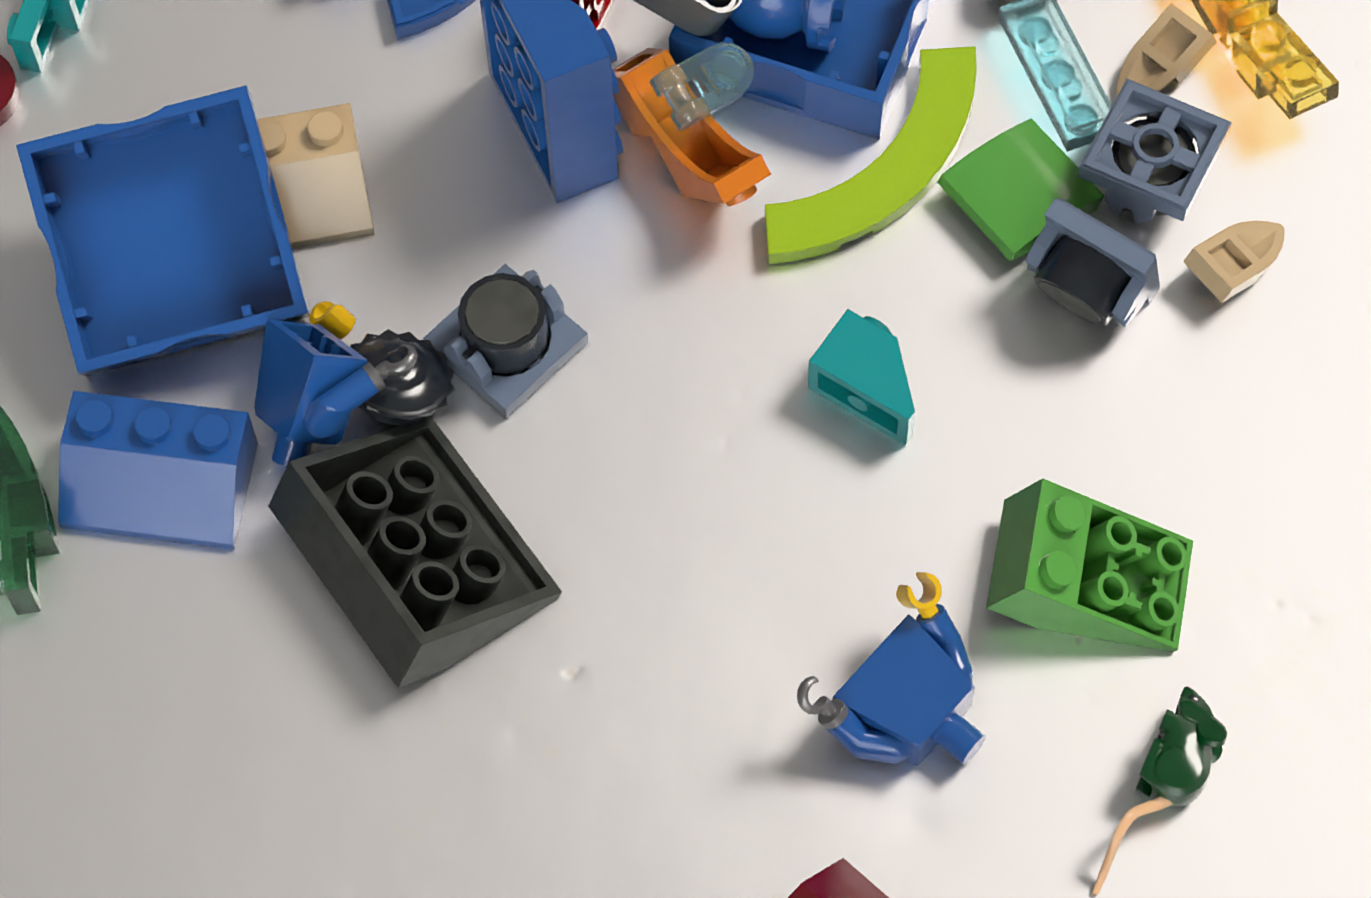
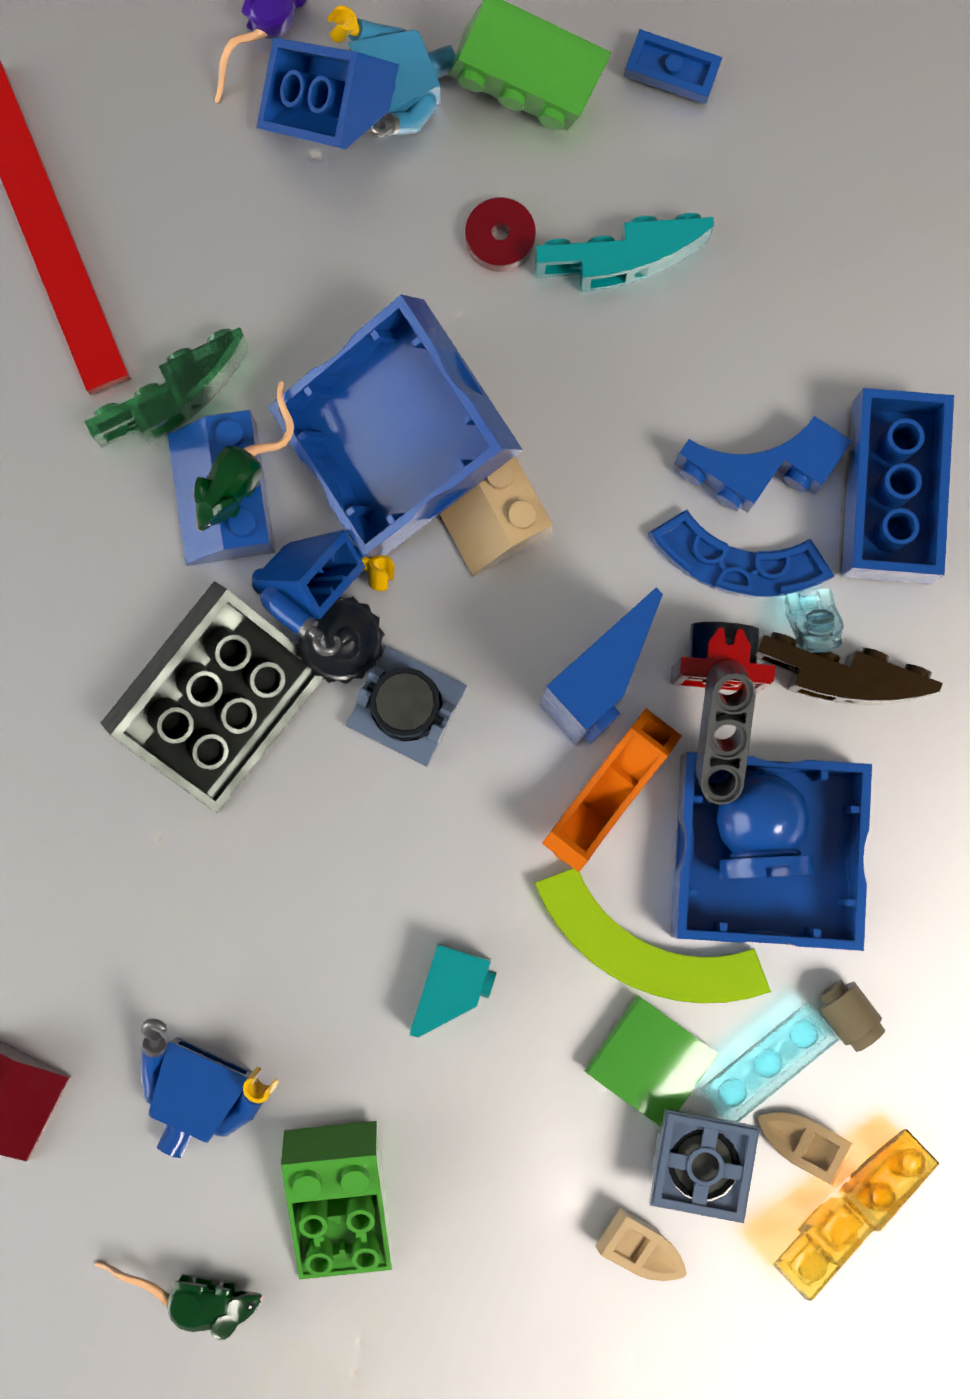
camera: 70 degrees right, 20 degrees up
clear light blue plate [649,42,754,131] -> none
piece [1025,198,1160,327] -> none
none -> dark green animal [194,381,294,532]

